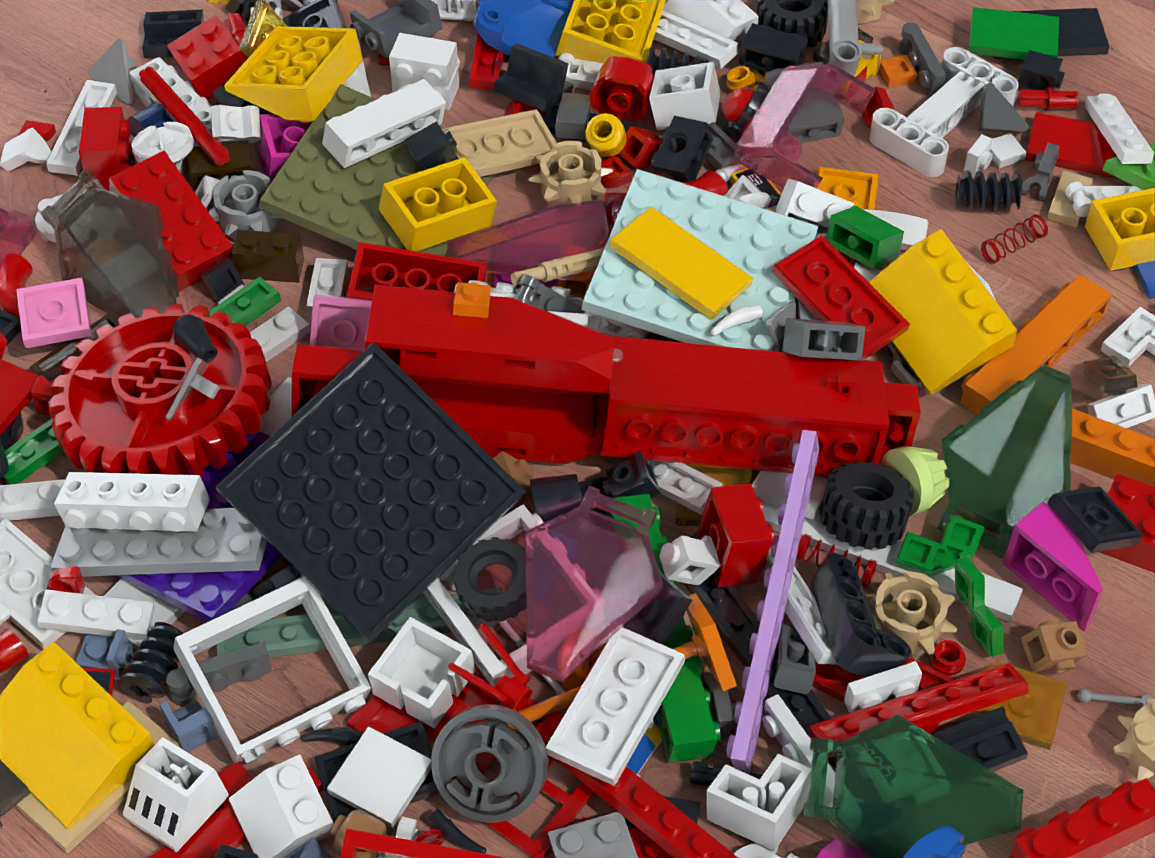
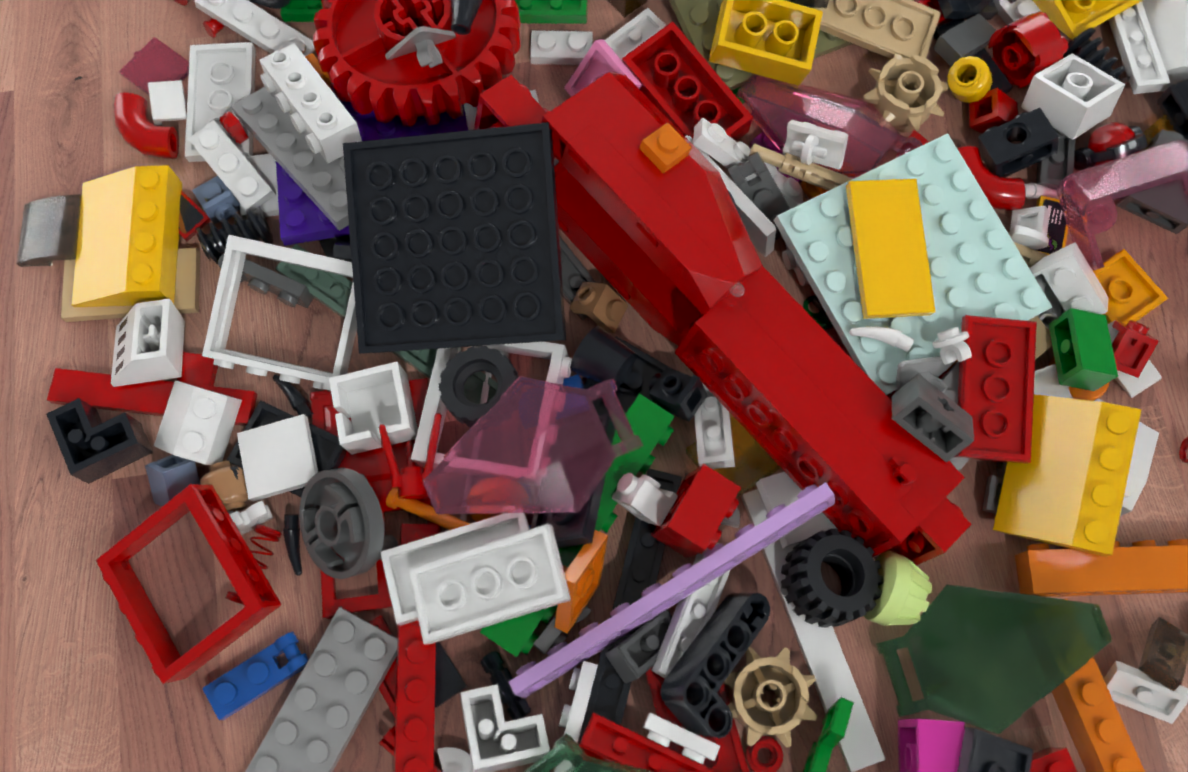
camera: 45 degrees right, 20 degrees up
sand blue panel [159,701,217,752] -> none
red tile [601,155,632,188] -> none
light orange plate [726,66,756,91] -> none
red piece [796,533,877,586] -> none
green tile [894,515,985,577] -> none
none -> white tile [408,524,571,645]
none -> white hips [783,120,849,170]
none -> white plate [932,327,971,365]
none -> red bracket [1112,320,1159,378]

